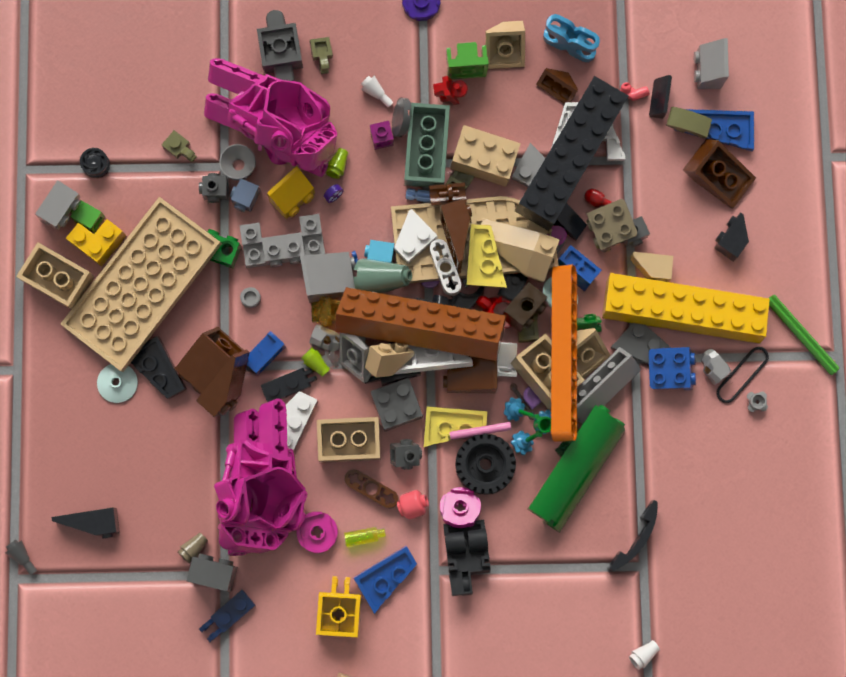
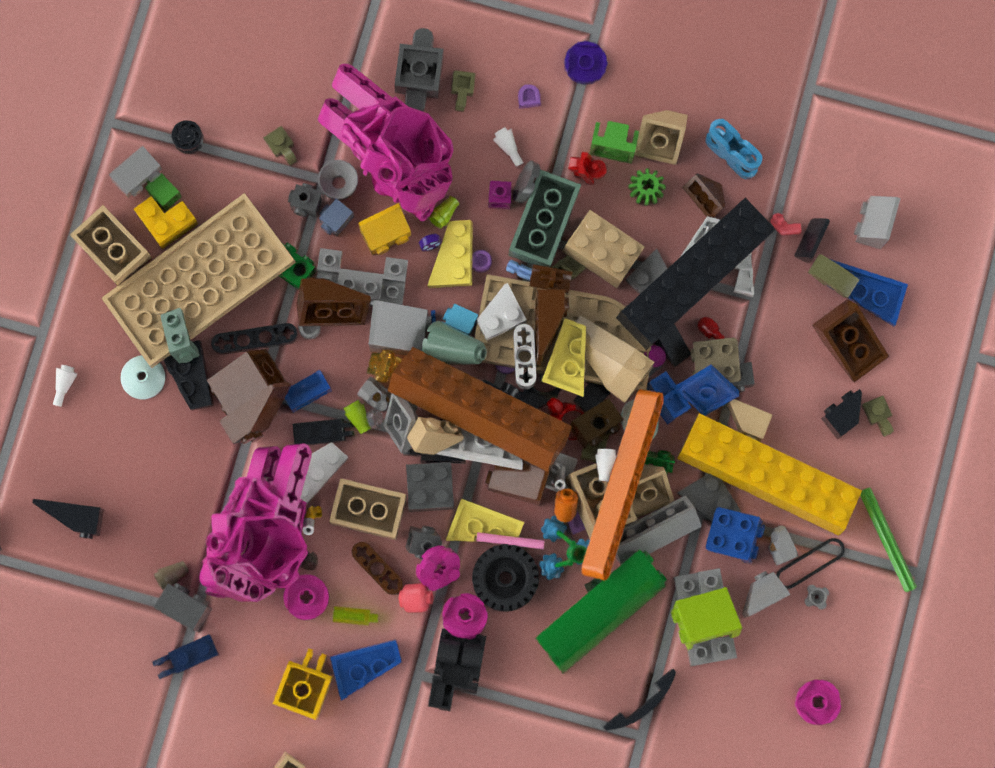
camera: 15 degrees right, 0 degrees up
none -> white cone [53,365,78,407]
none -> sand green bracket [161,308,200,364]
none -> black beam [211,323,298,355]
none -> reddish brown slope [296,277,371,326]
none -> clear smoke hinge [300,551,318,570]
none -> arm [303,506,322,535]
none -> dark pink plate [416,545,460,591]
none -> light yellow wing [427,220,473,288]
none -> medium lavender tile [472,250,492,273]
none -> medium lavender tile [518,84,541,109]
none -> white arm [550,462,566,491]
none -> orange brick [554,488,578,522]
none -> white cone [595,449,617,481]
none -> bright green gear [628,168,666,206]
none -> lime panel [671,587,742,650]
none -> light grey bracket [673,568,737,666]
none -> blue tile [676,365,739,416]
none -> light grey slope [742,571,790,618]
none -> dark pink plate [794,680,841,725]
none -> olive plate [862,396,894,437]

